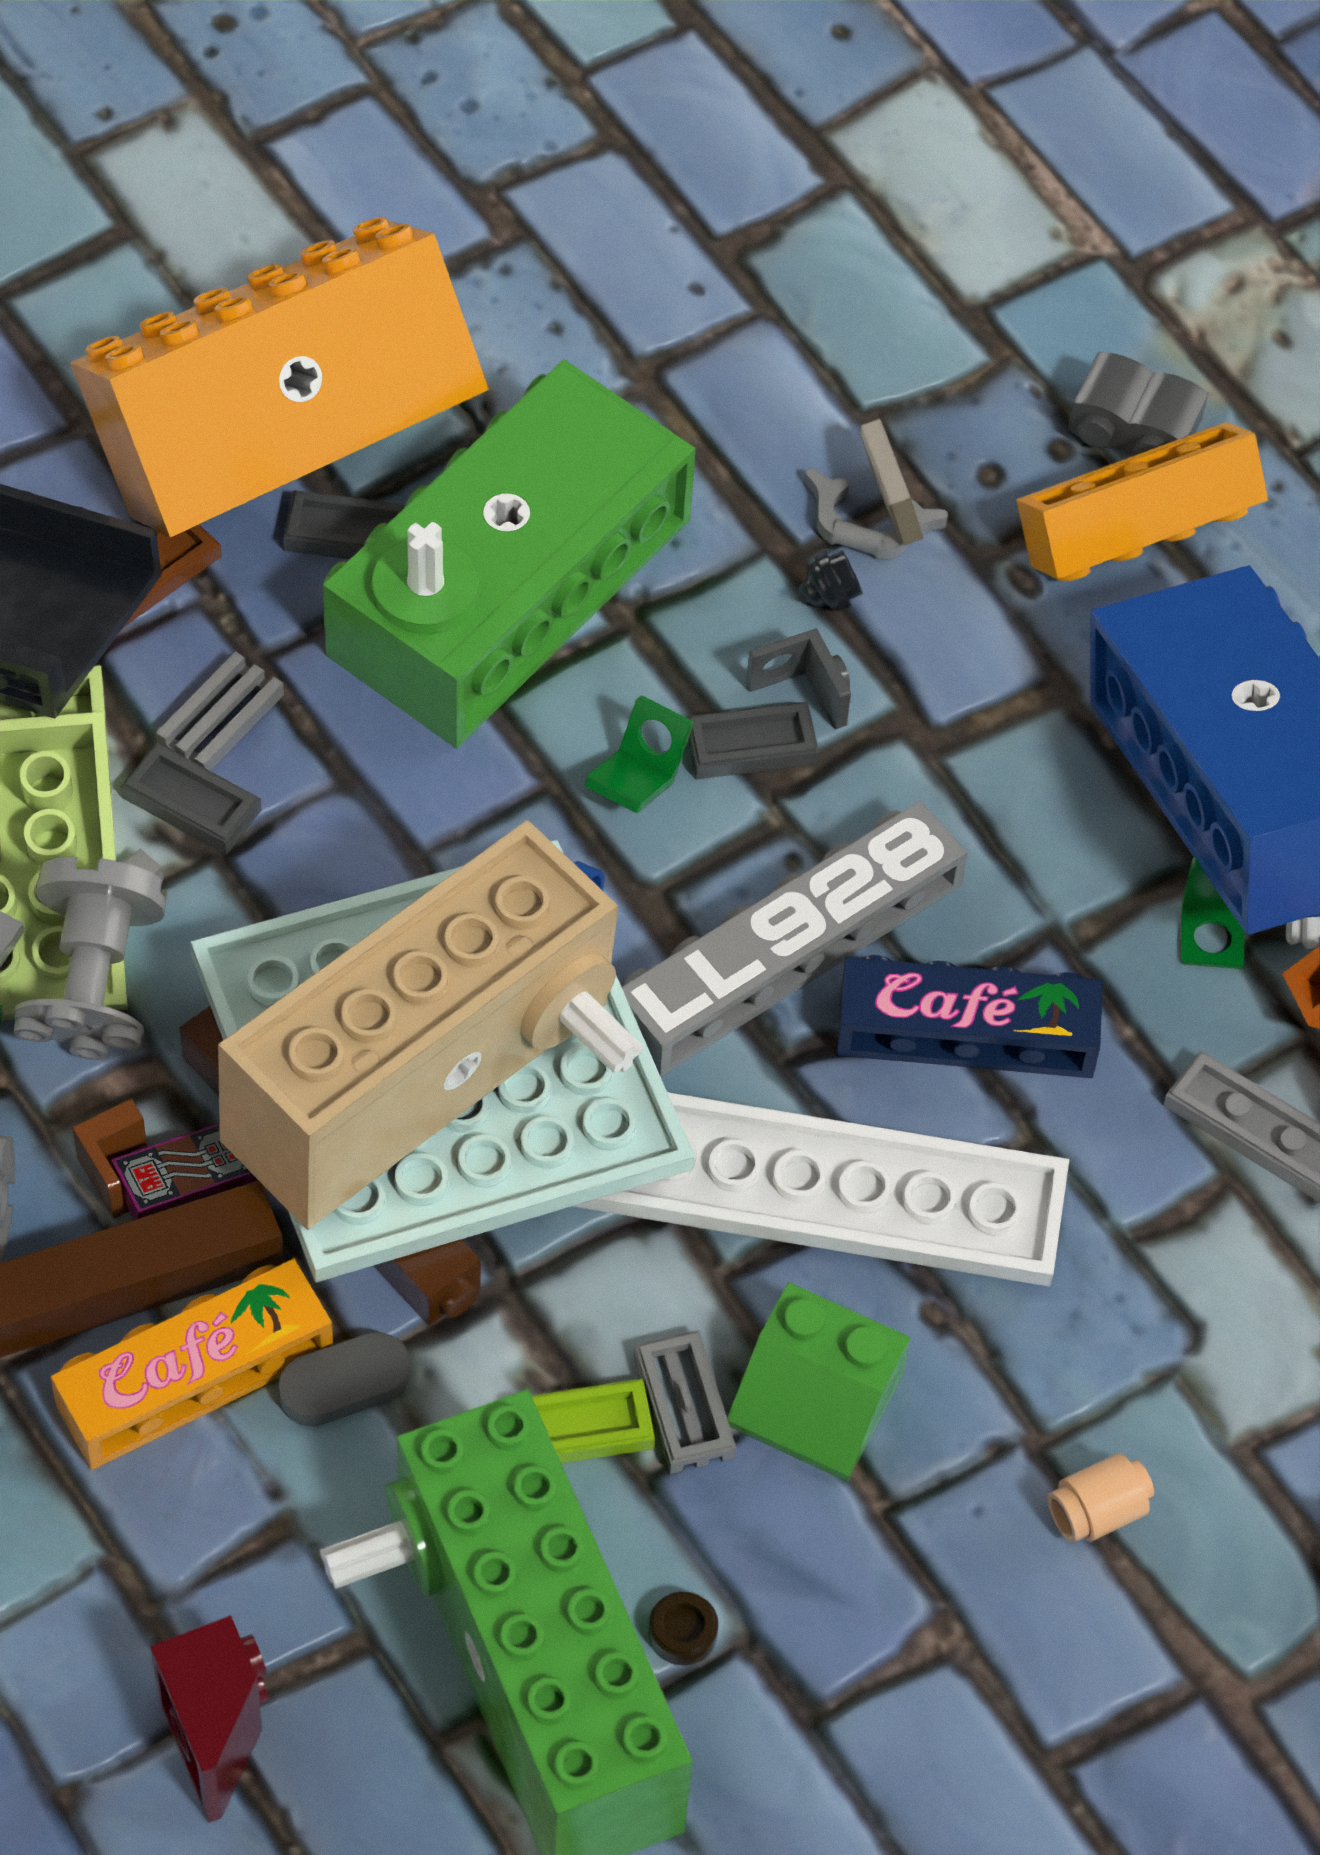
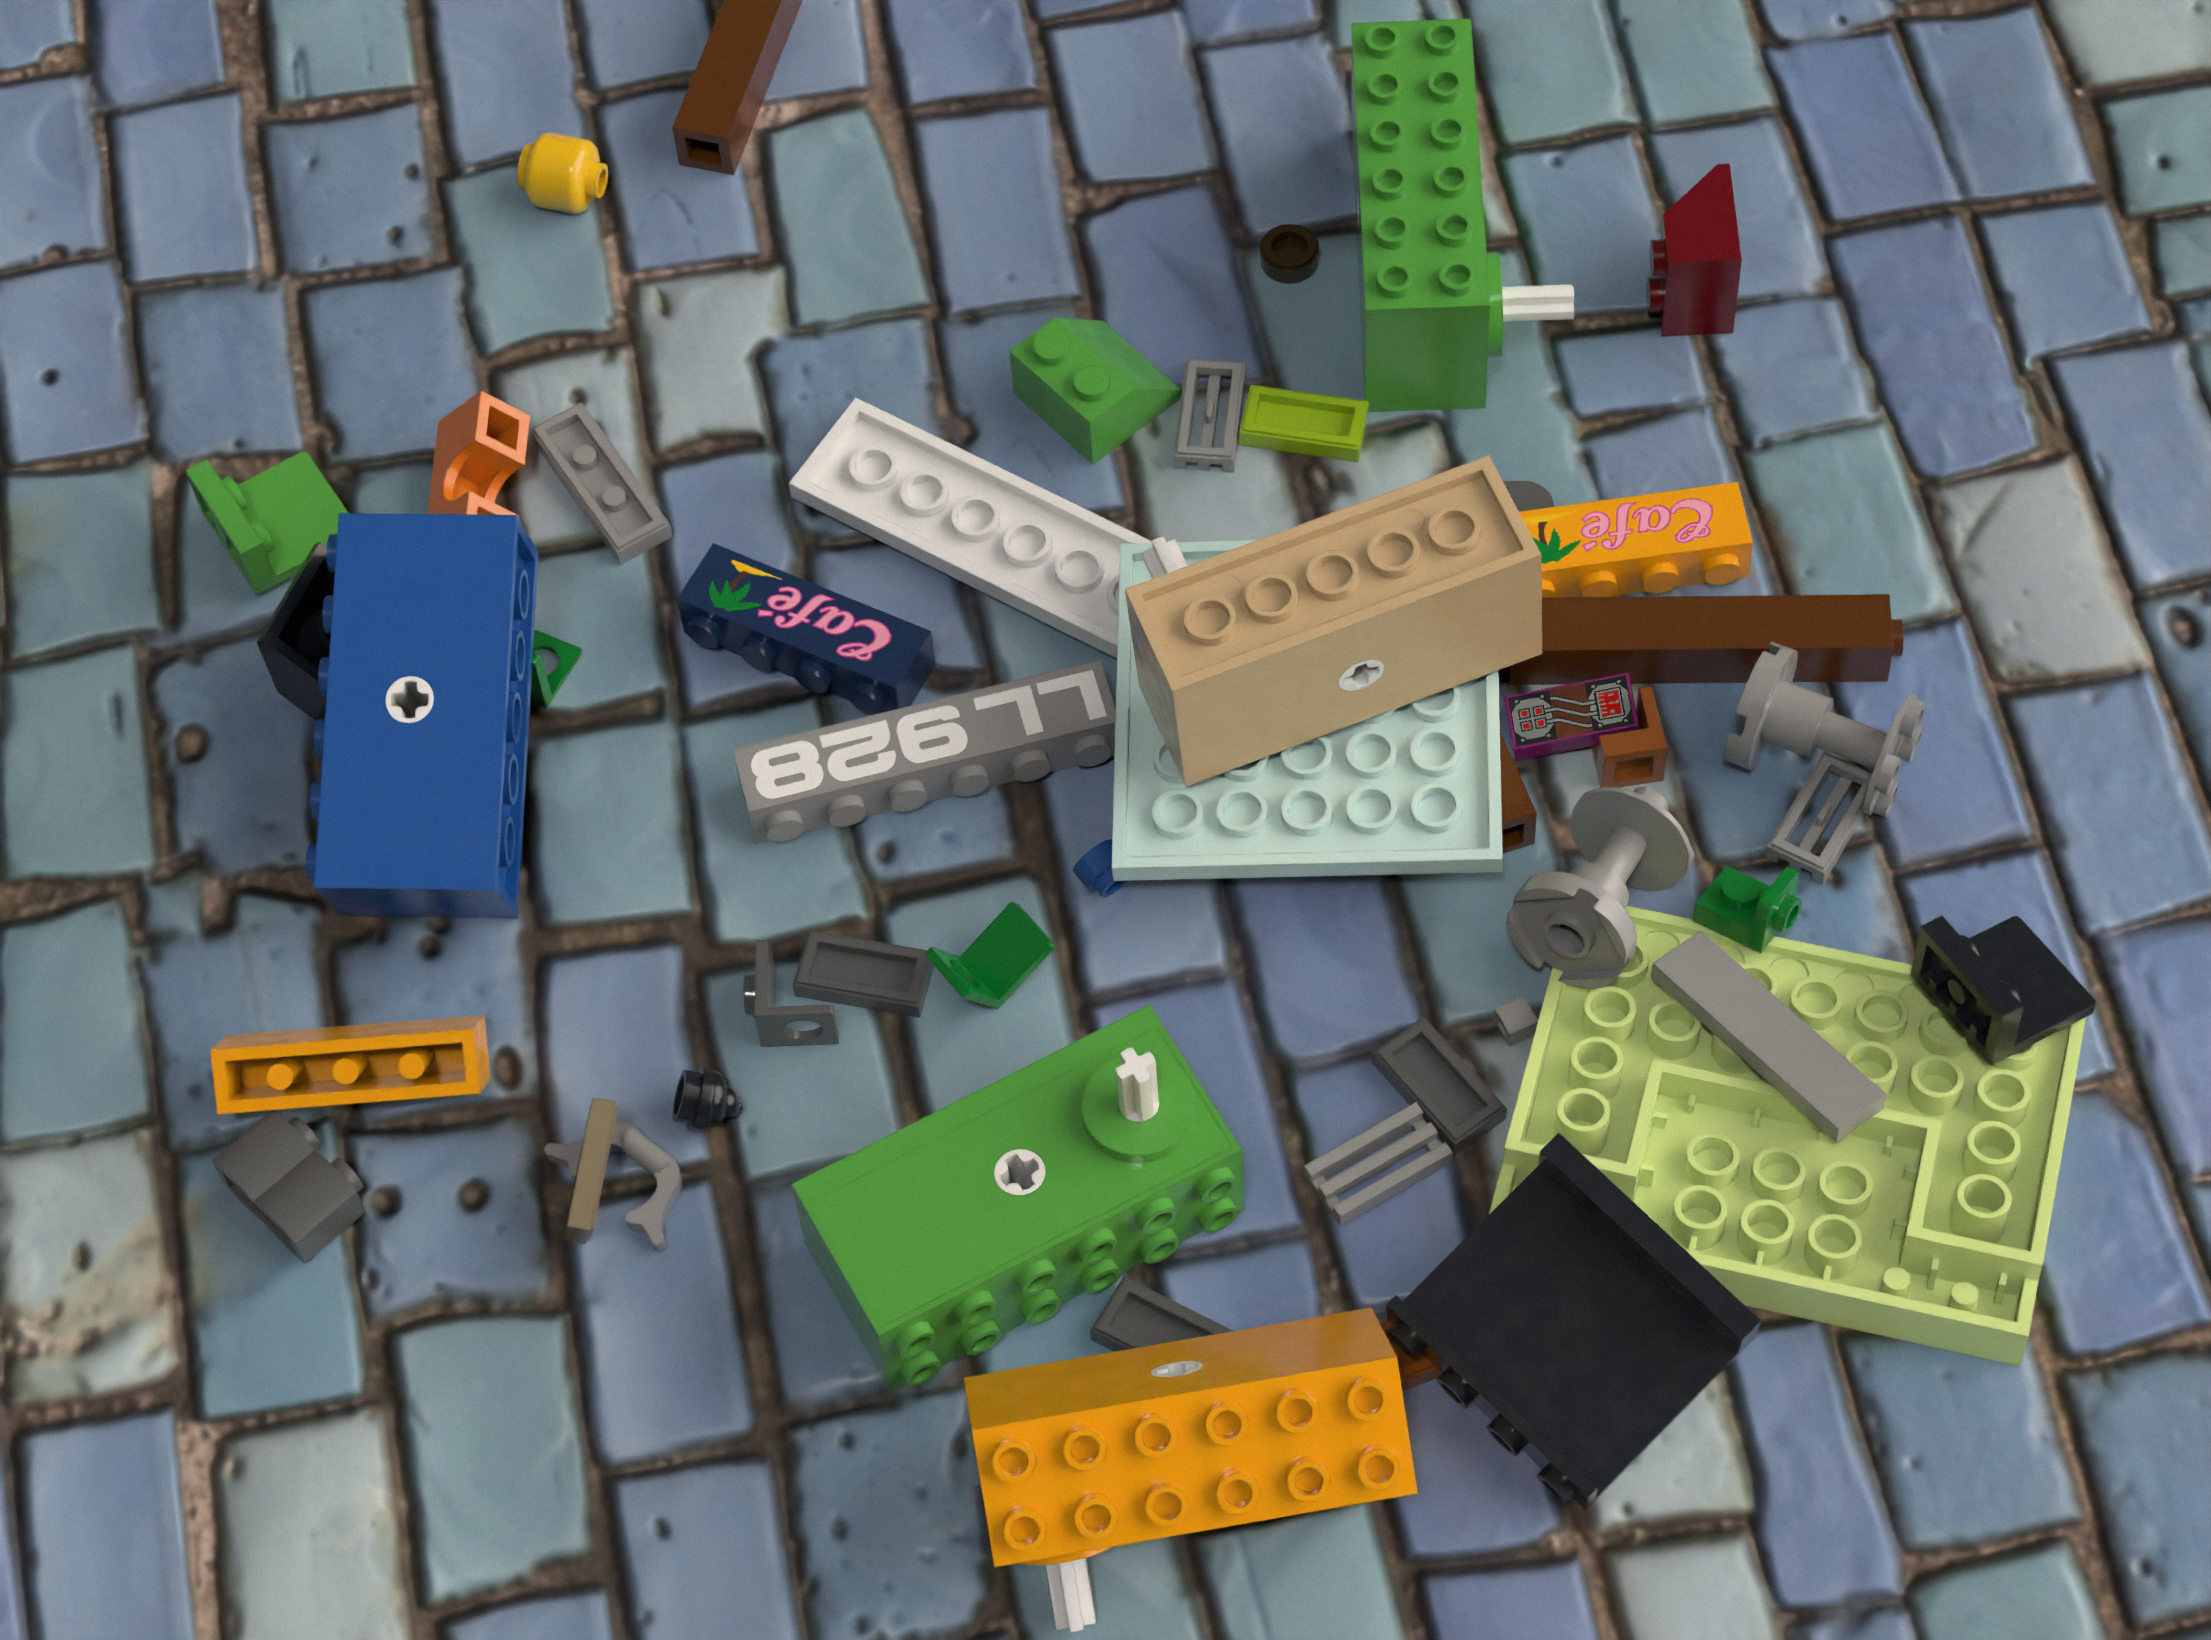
camera: 150 degrees left, 0 degrees up
light nougat brick [1047,1453,1154,1543] -> none

